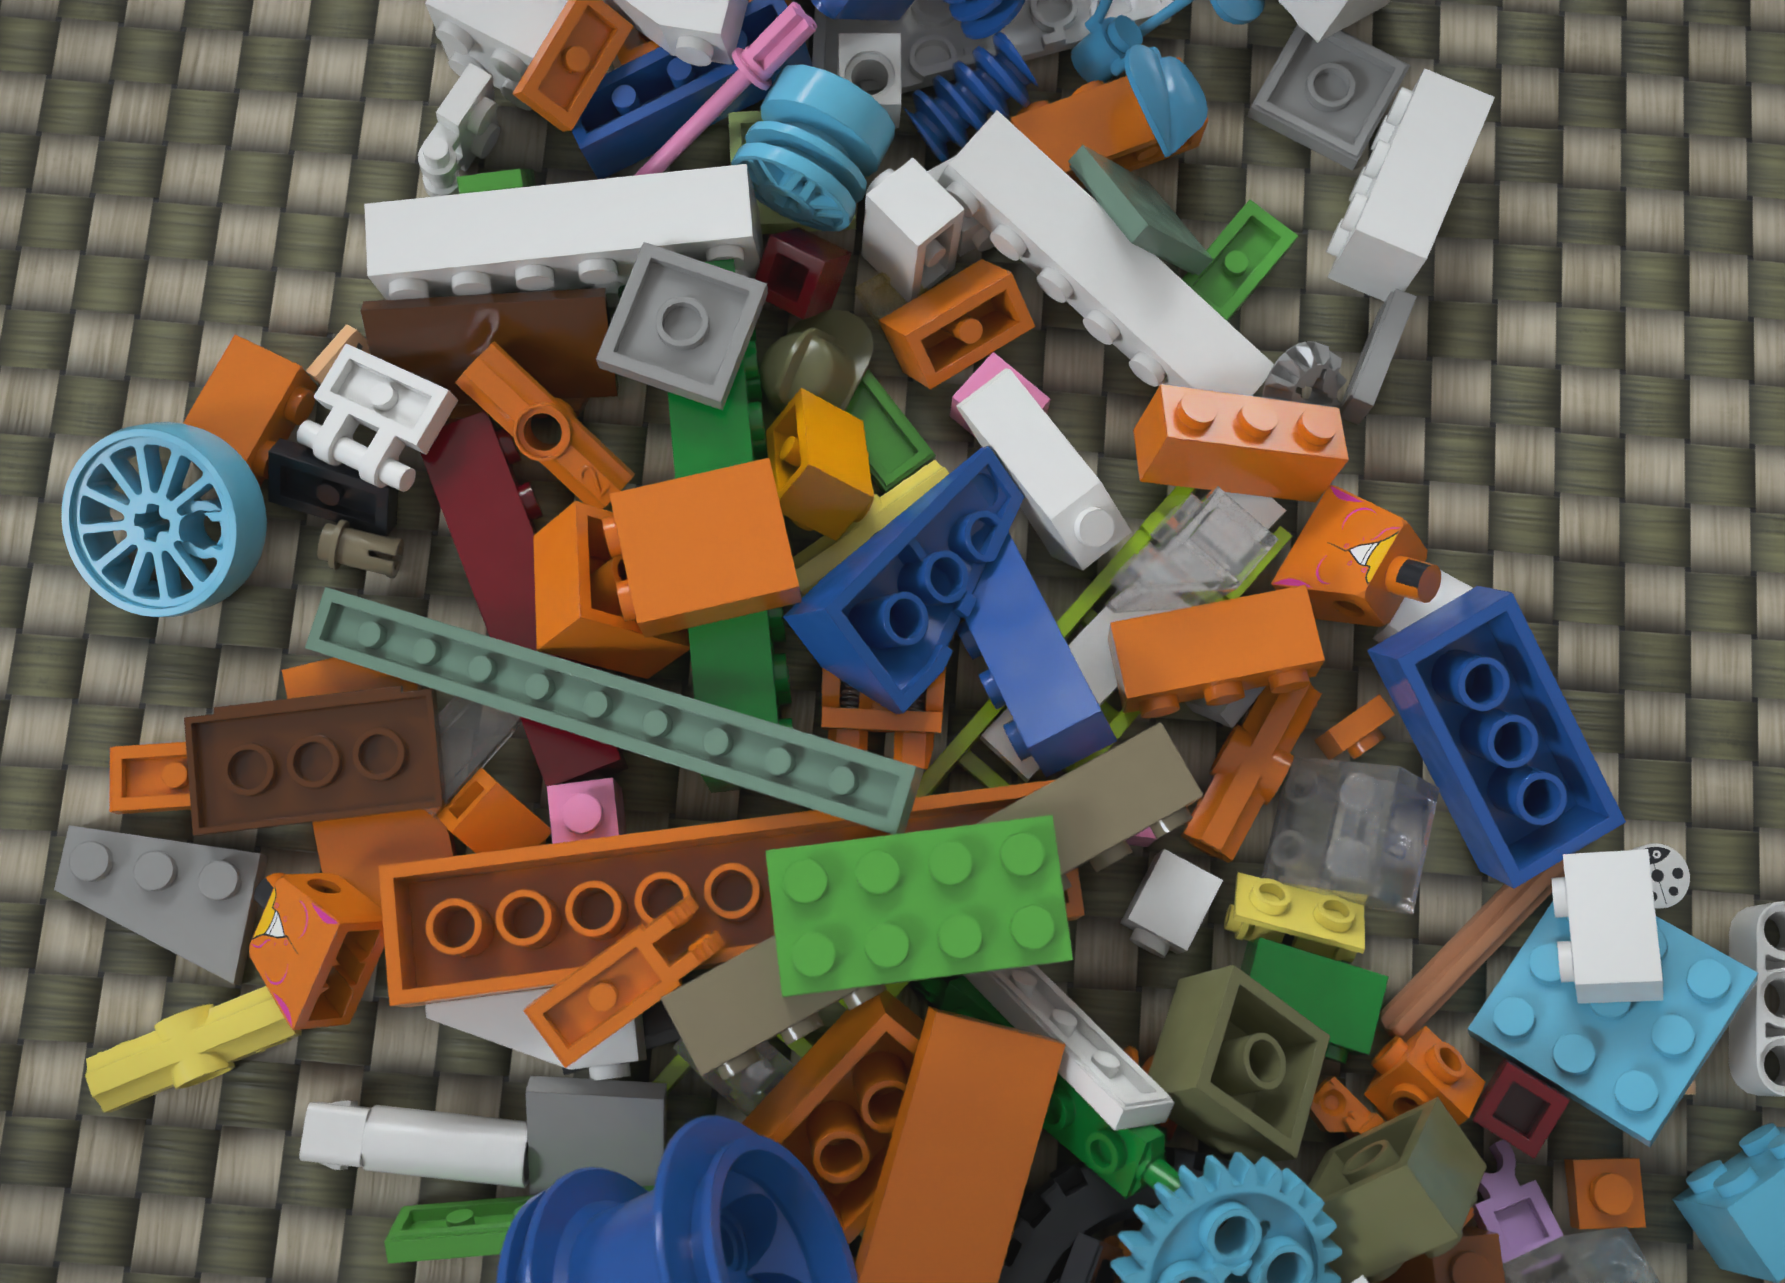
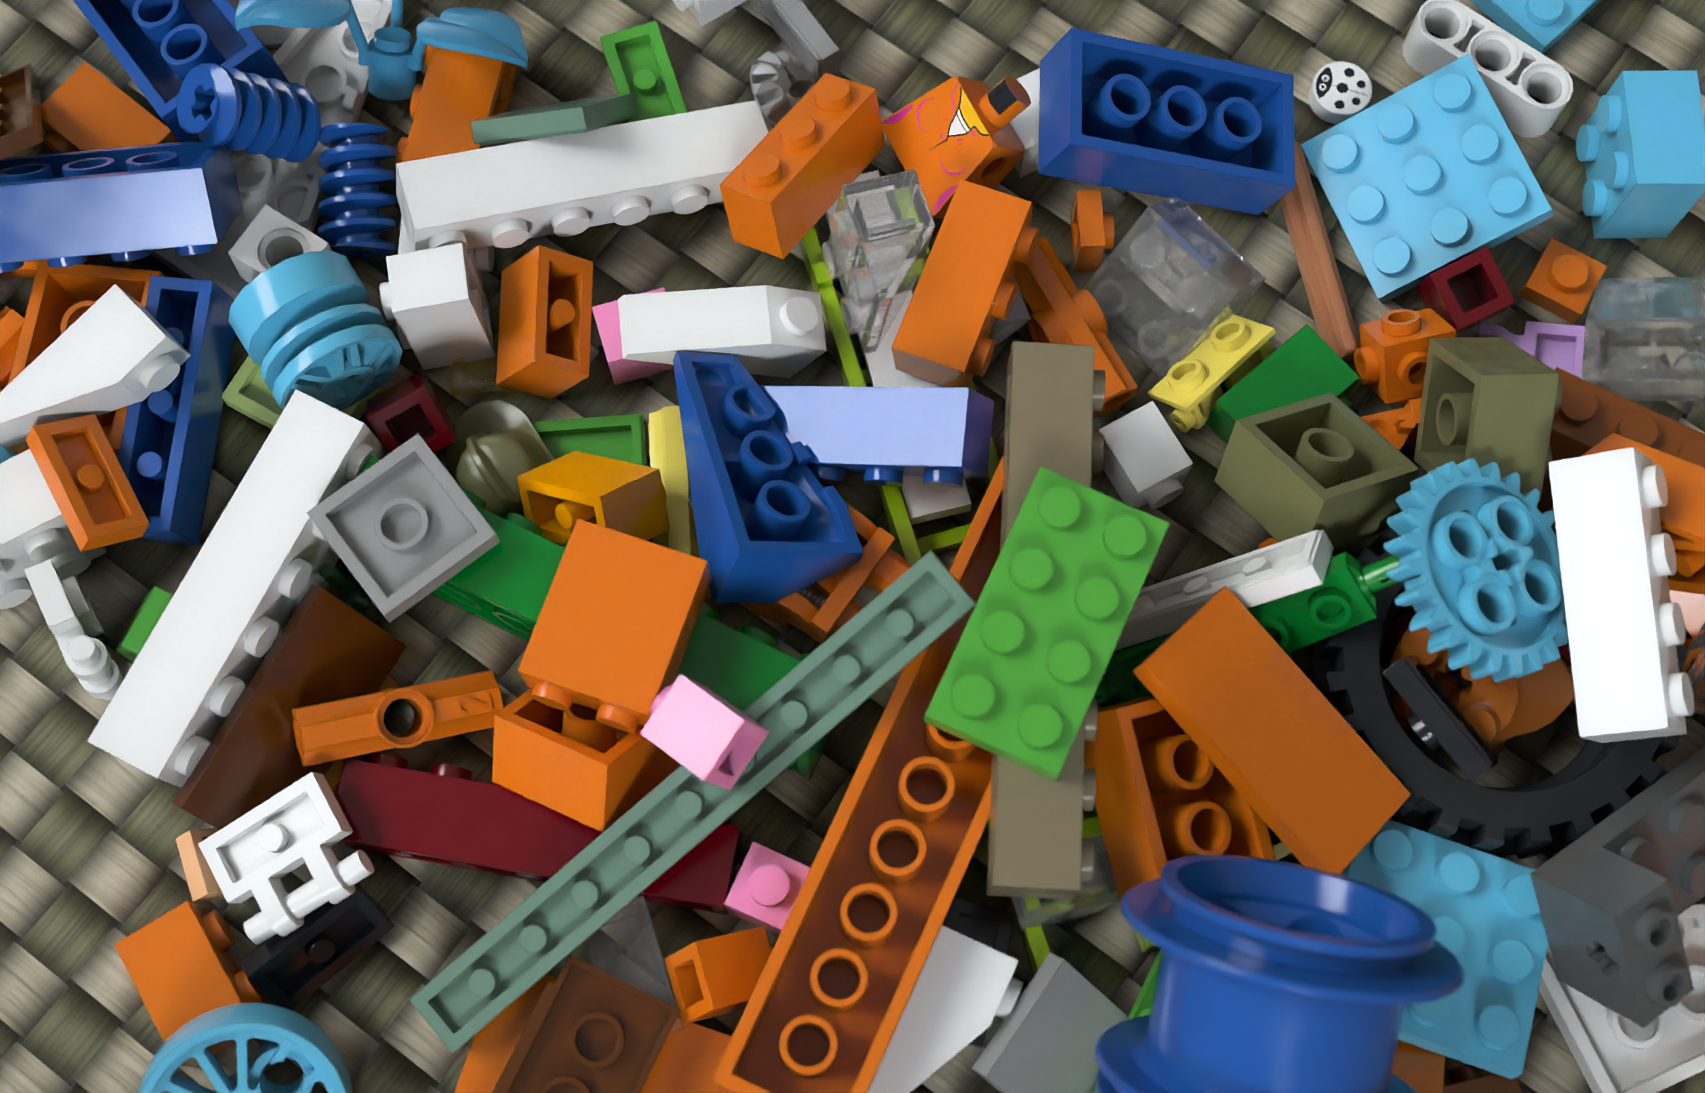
camera: 55 degrees left, 5 degrees down
dark tan pin [317,520,404,579] -> none
orange hinge [523,895,726,1068] -> none
bright pink piece [634,1,818,176] -> none
white brick [1551,849,1663,1004] -> none
none -> brick [640,674,770,790]

